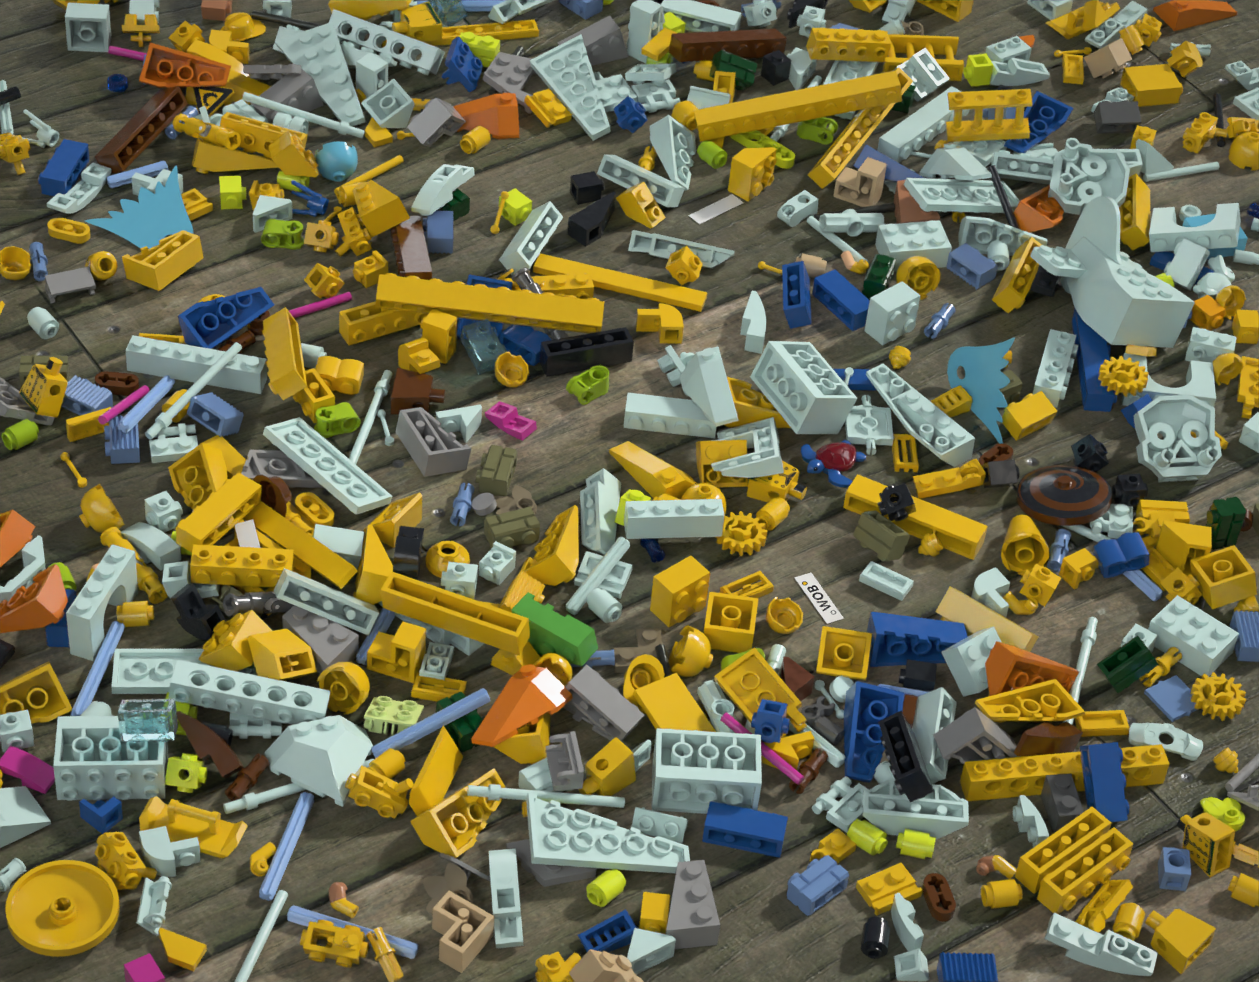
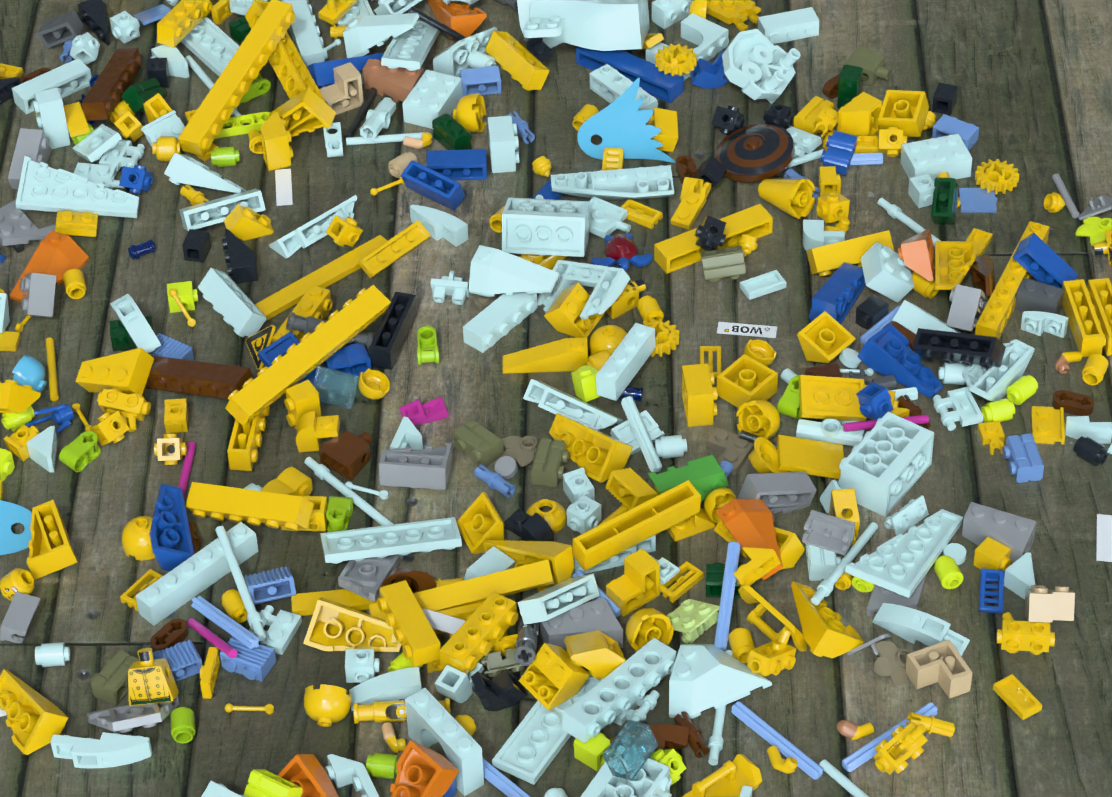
camera: 50 degrees left, 0 degrees up
yellow plate [295,492,334,526] -> none
yellow brick [336,182,361,207] -> none
yellow brick [636,303,684,344] -> none
blue brick [702,801,788,858] -> none
light aqua piece [1128,723,1203,761] -> none
none -> yellow brick [114,111,144,142]
none -> clear blue pin [128,240,156,260]
none -> yellow wedge [266,87,336,137]
none -> yellow tile [358,220,431,279]
none -> yellow slope [733,547,780,587]
none -> light aqua tile [943,543,966,565]

